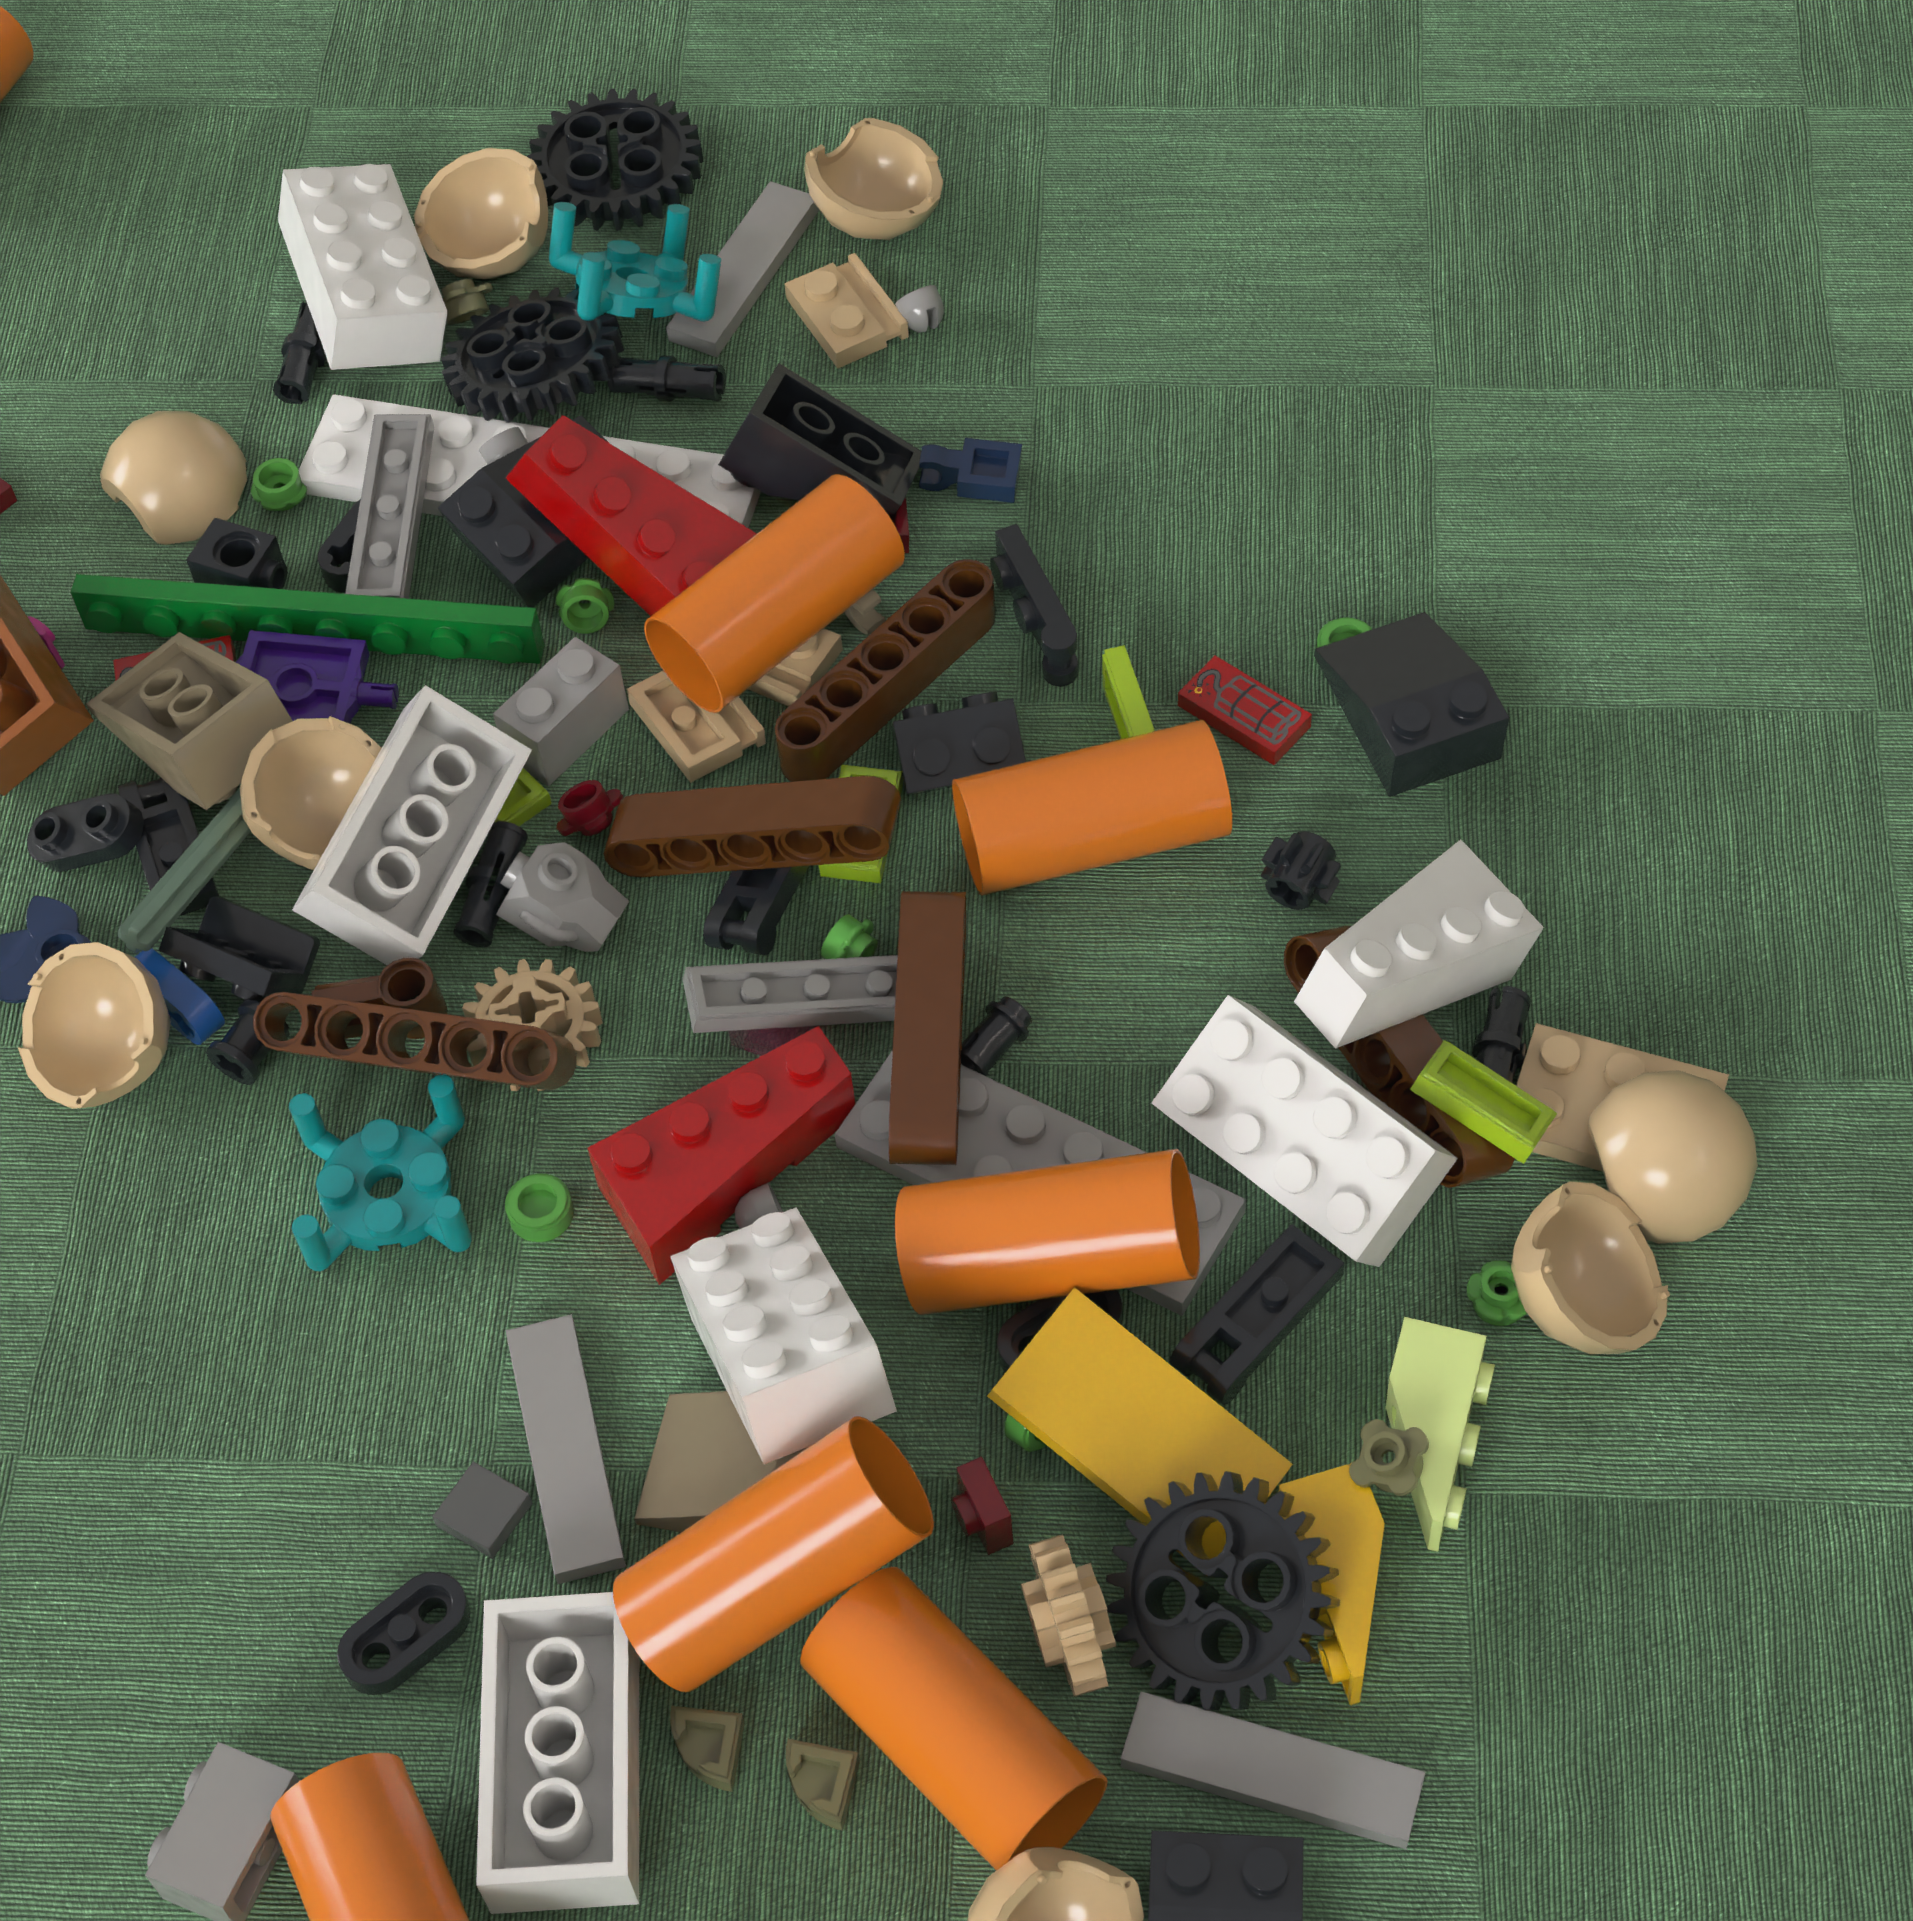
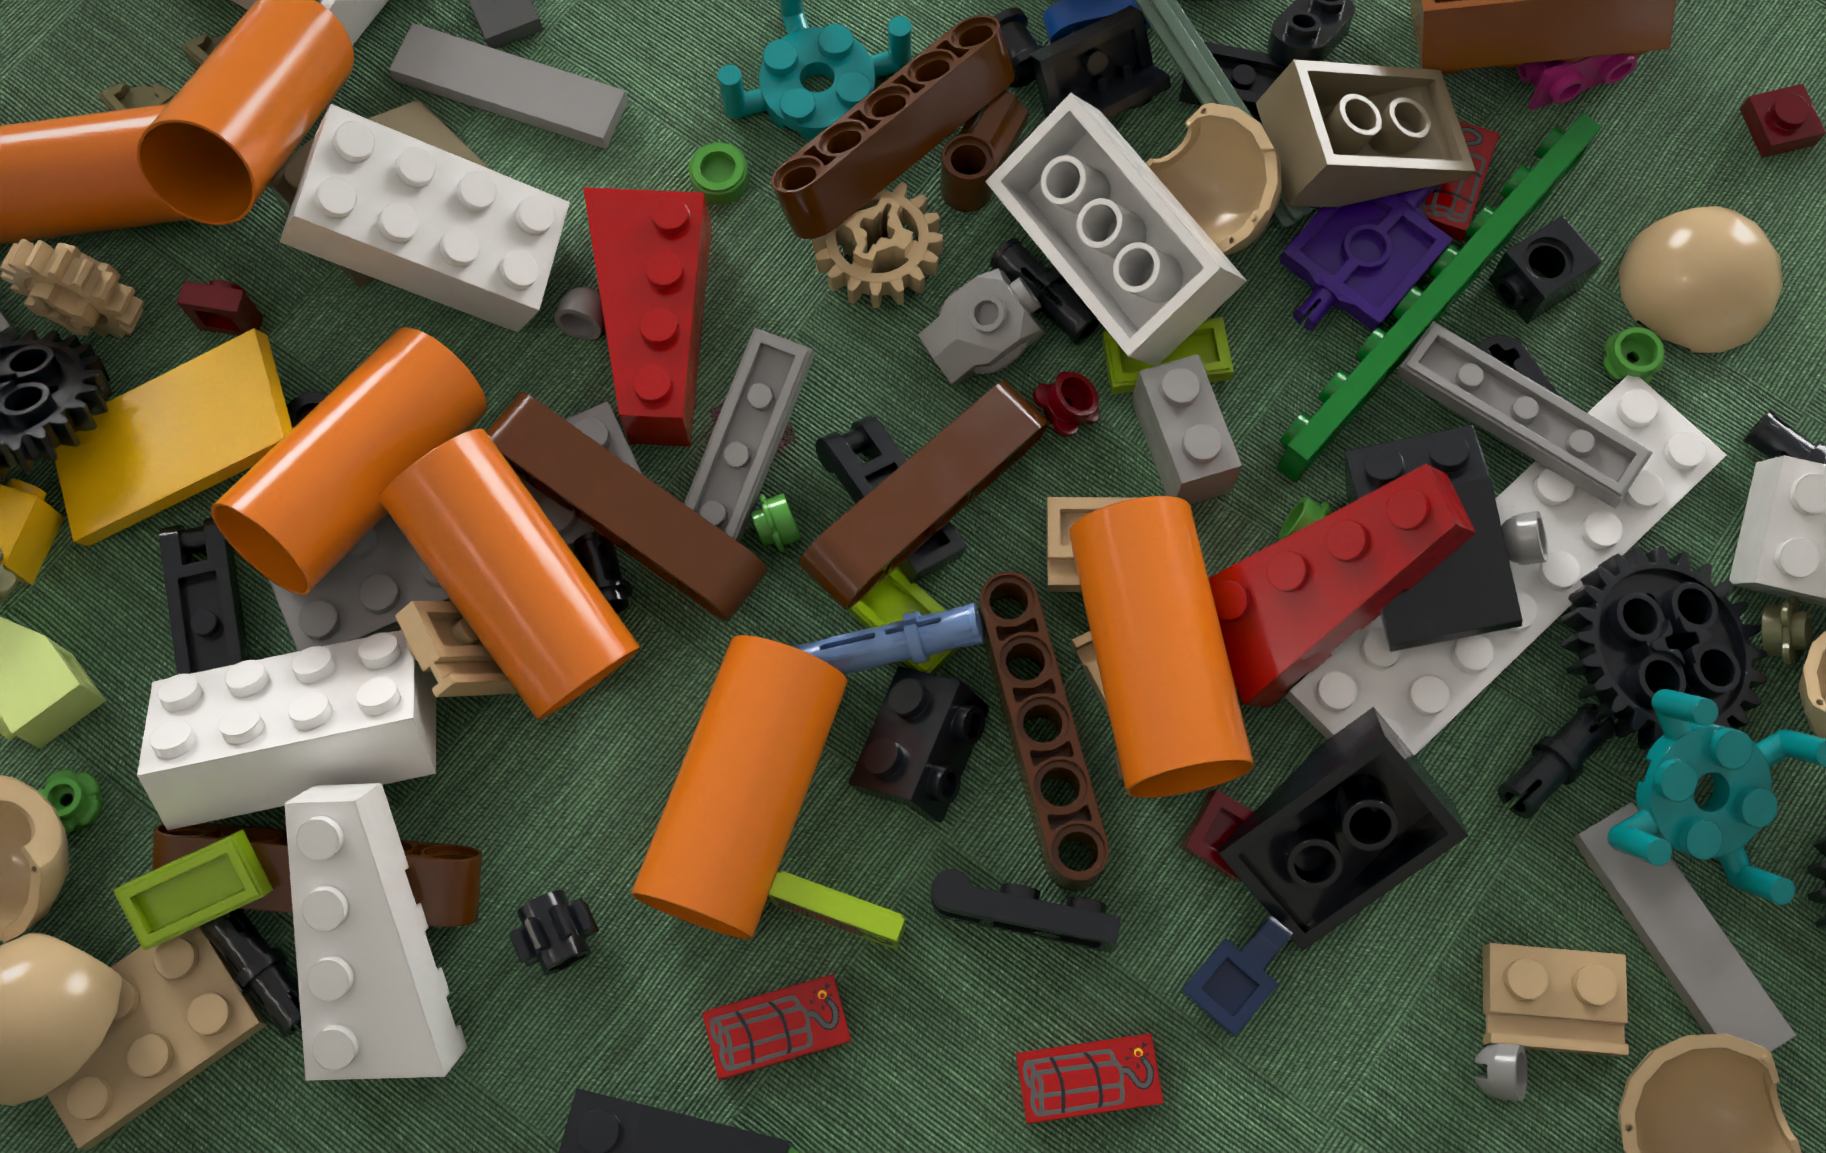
camera: 120 degrees right, 15 degrees up
none -> orange piece [379,428,641,721]
none -> tan plate [395,601,518,697]
none -> medium blue pin [792,602,985,675]
none -> tile [1015,1033,1164,1125]

